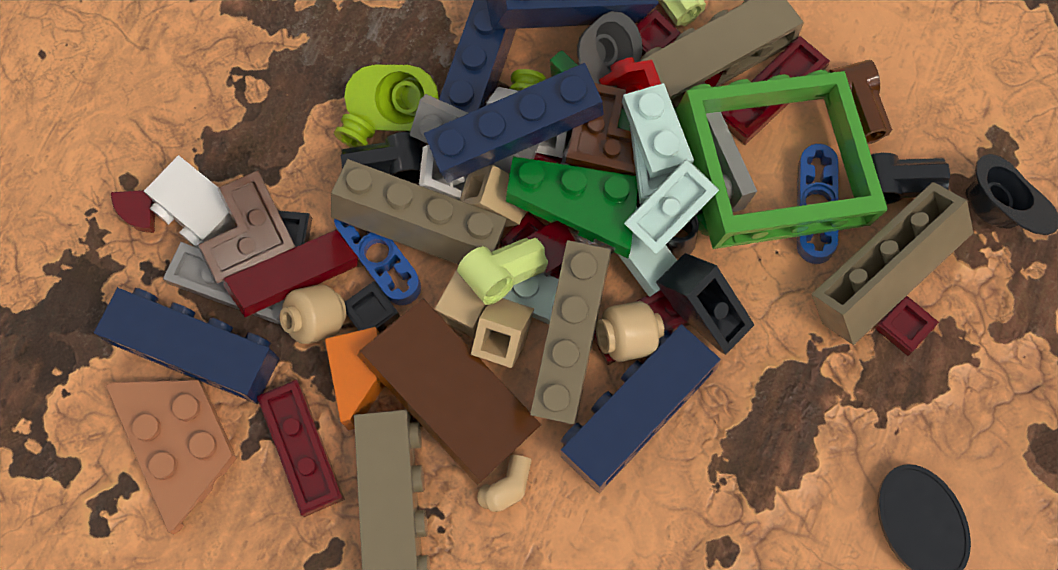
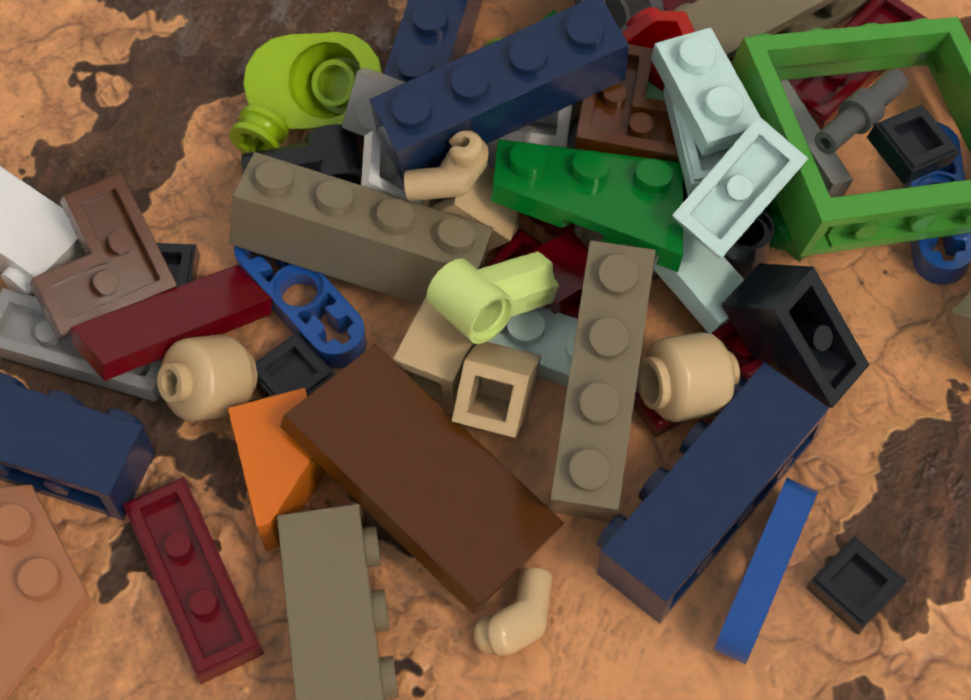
camera: 10 degrees left, 10 degrees down
none -> tan arm [404,130,489,201]
none -> blue beam [713,478,818,665]
none -> black tile [806,536,907,635]
none -> dark grey bar [814,69,908,155]
none -> black tile [867,105,960,185]

